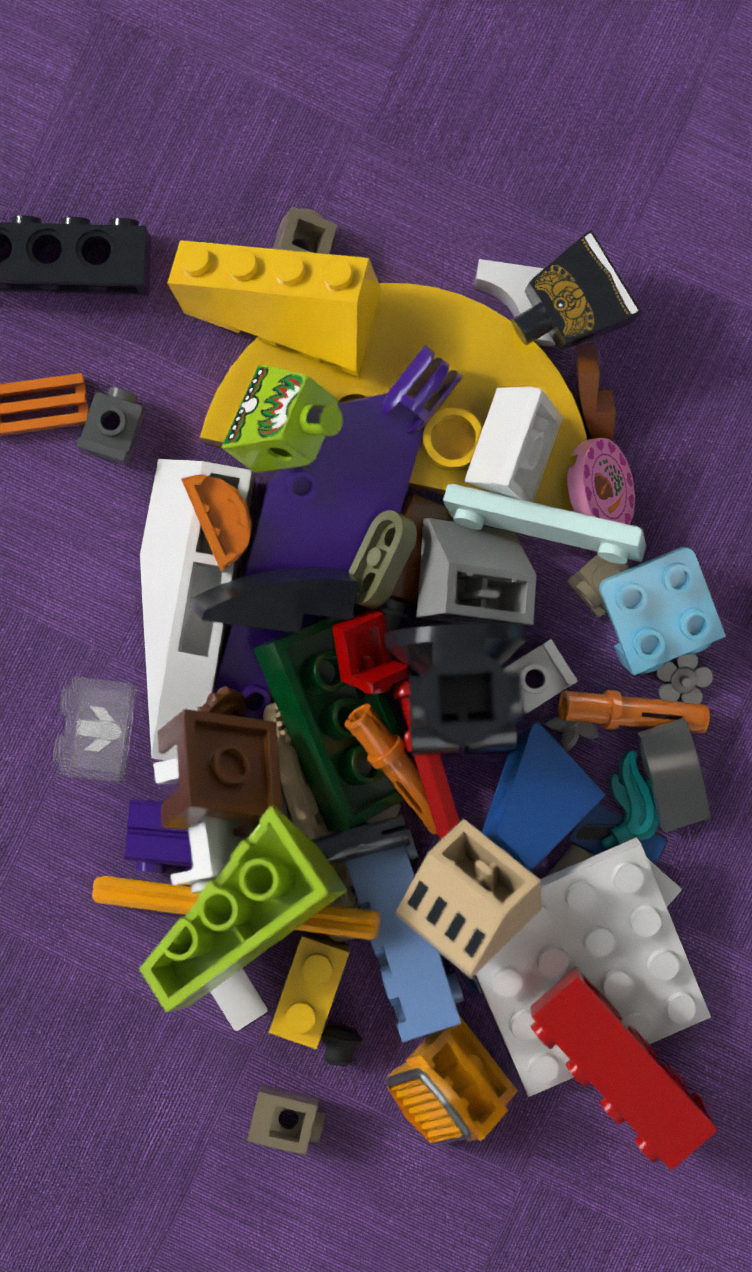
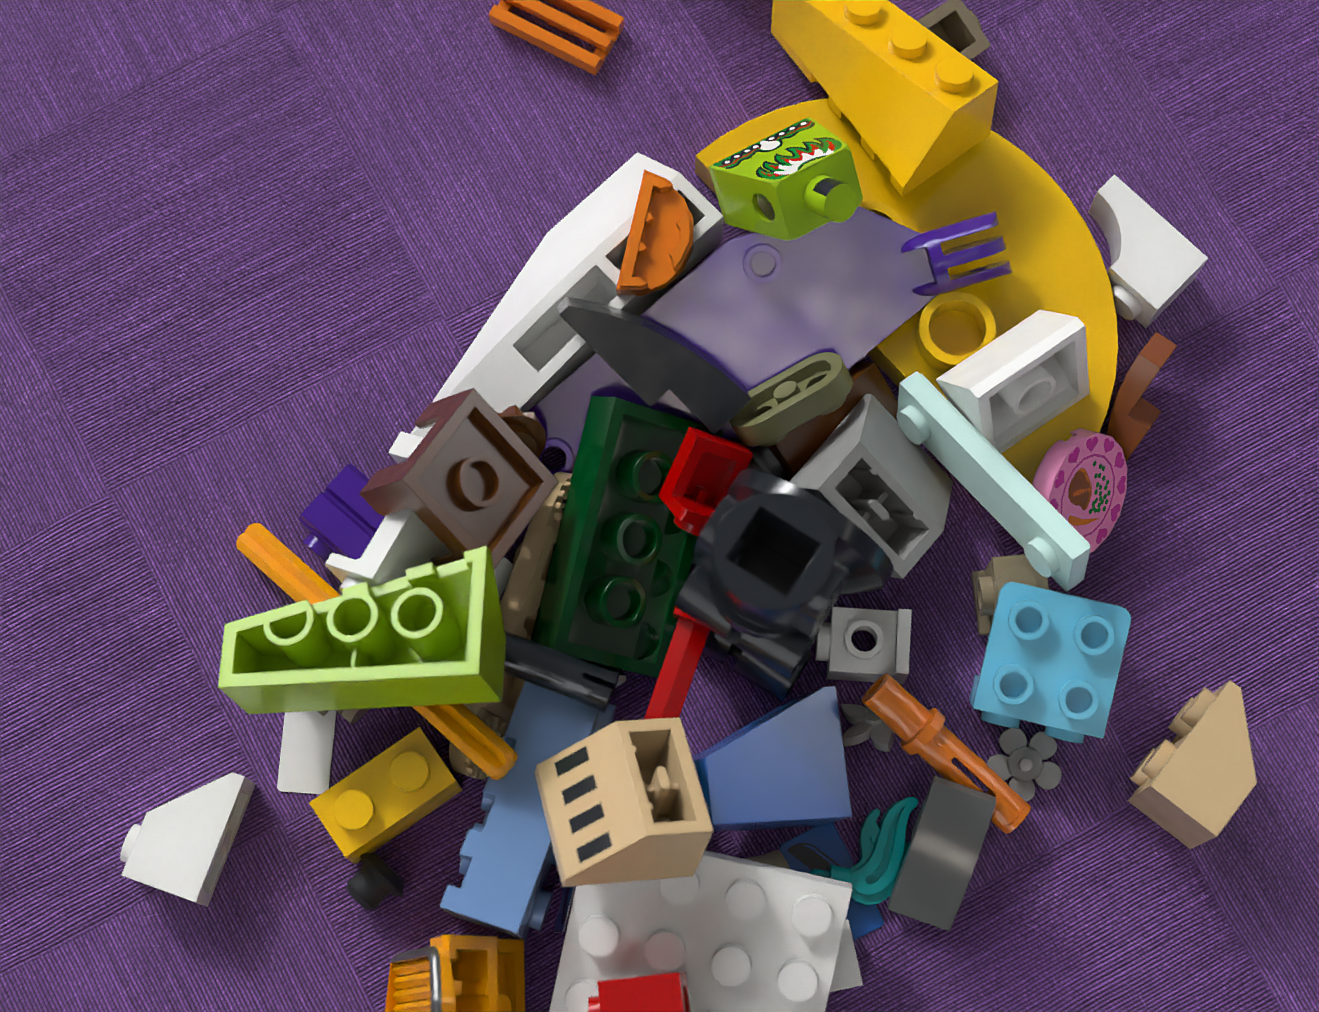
camera: 40 degrees right, 10 degrees down
clear brick [53,676,137,783] -> none
dark grey brick [76,387,147,467] -> none
dark tan brick [247,1083,326,1155] -> none
orange pin [345,704,437,834] -> none
torso [511,230,642,350] -> none
none -> white slope [120,772,256,907]

